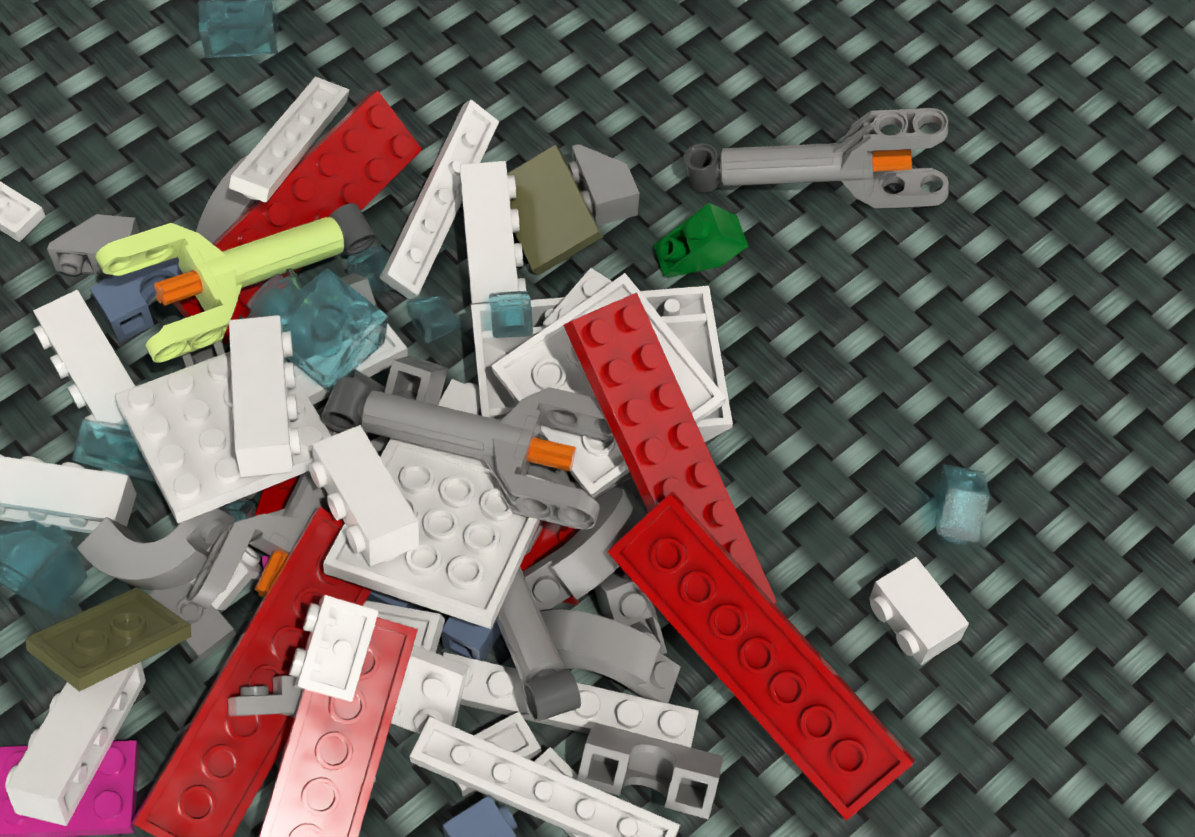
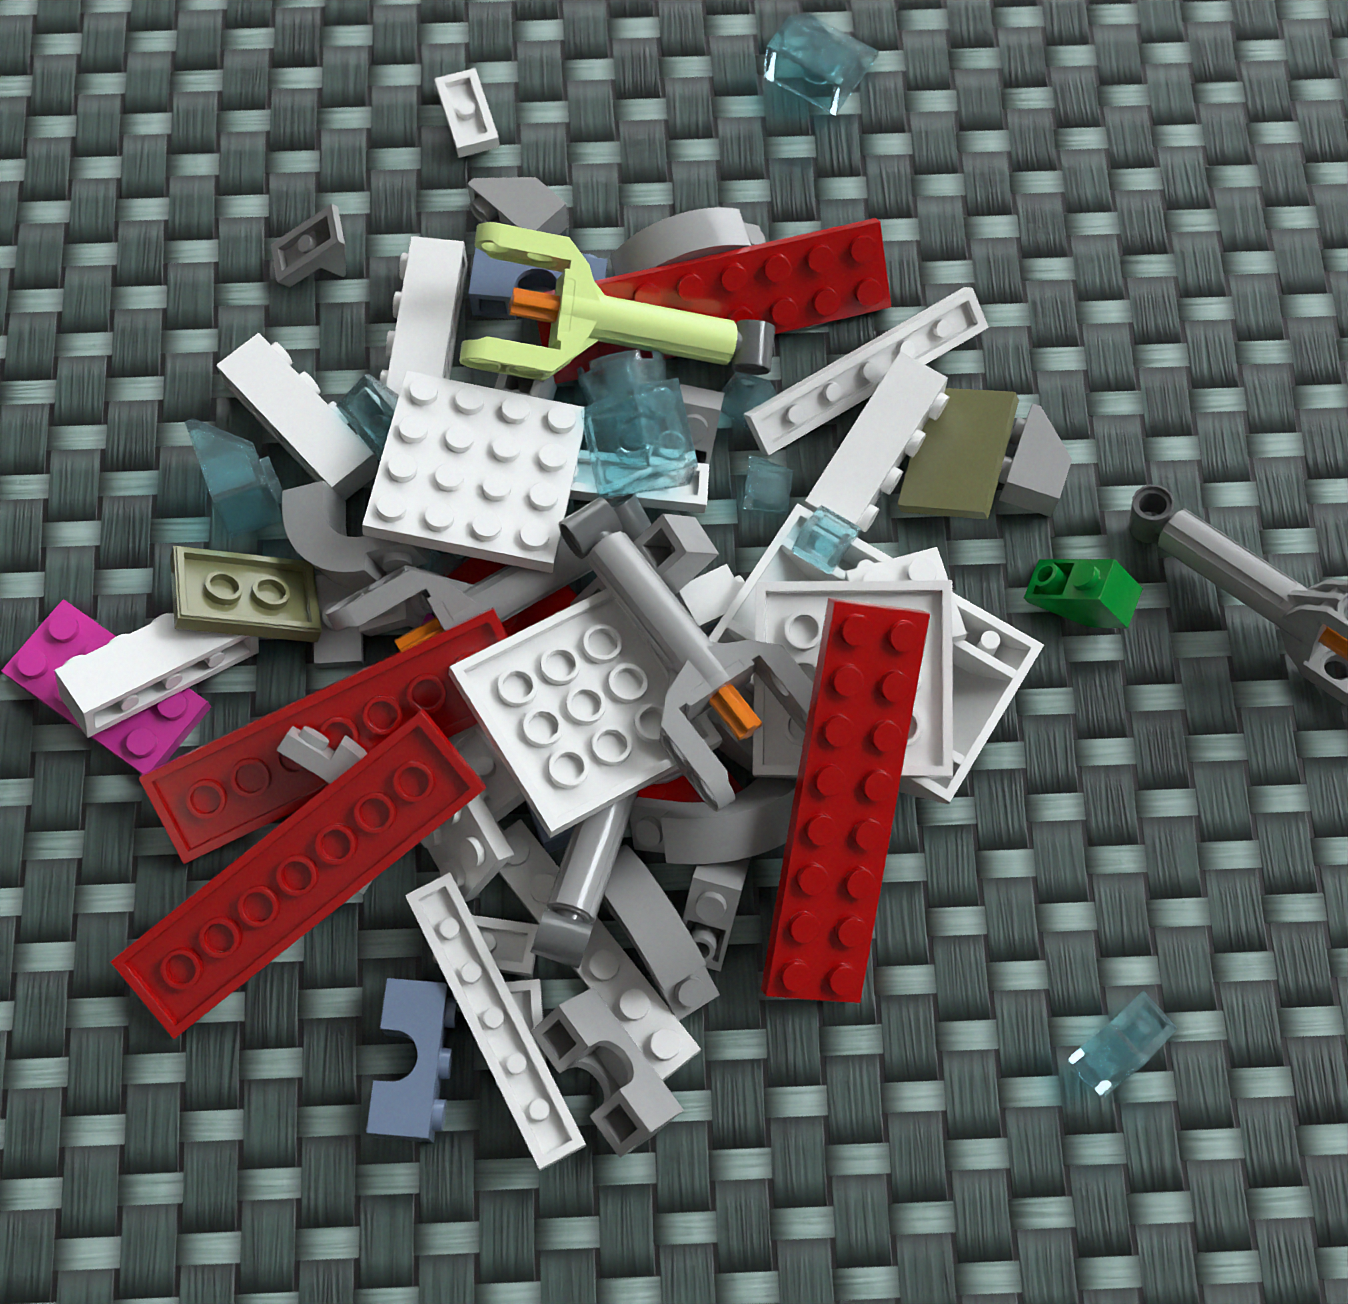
camera: 40 degrees right, 10 degrees up
white plate [229,77,349,202] -> none
white brick [229,315,301,478] -> none
white bracket [289,595,379,702] -> none
white brick [309,425,419,567] -> none
red plate [607,492,915,821] -> none
white brick [869,557,969,666] -> none

